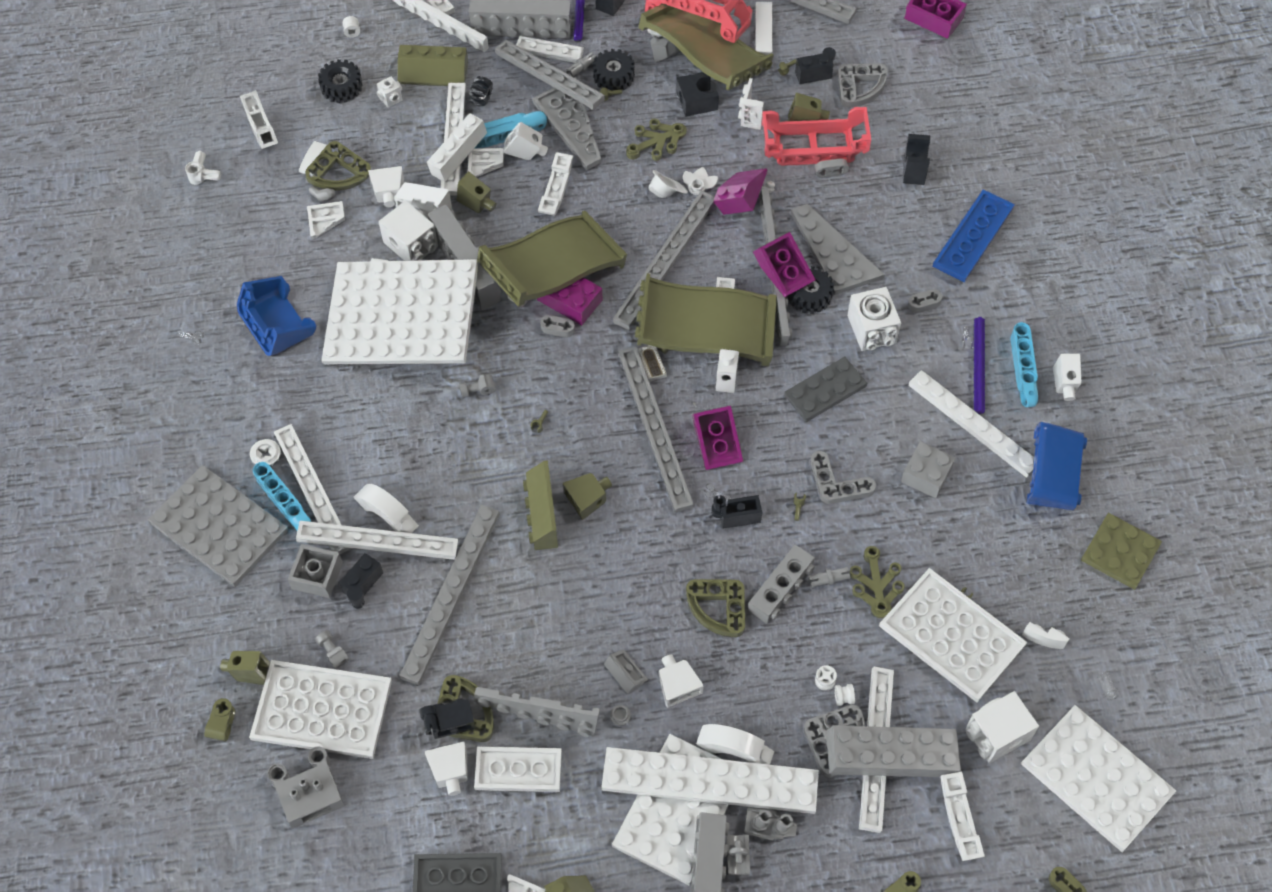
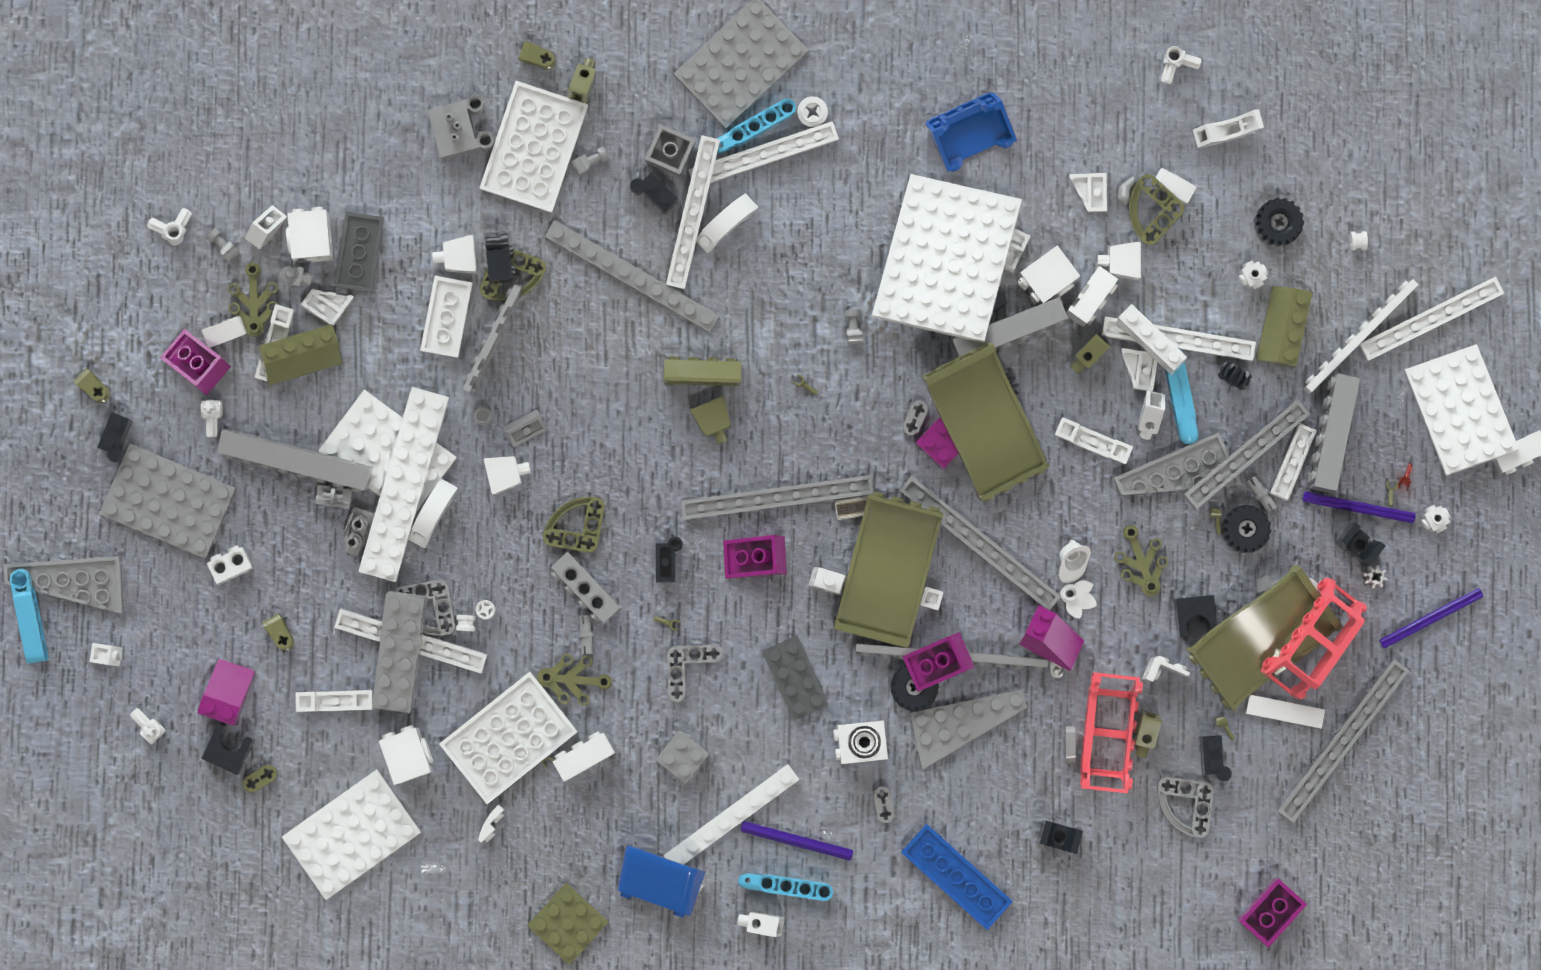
camera: 90 degrees right, 25 degrees up
none -> white brick [552,731,616,782]

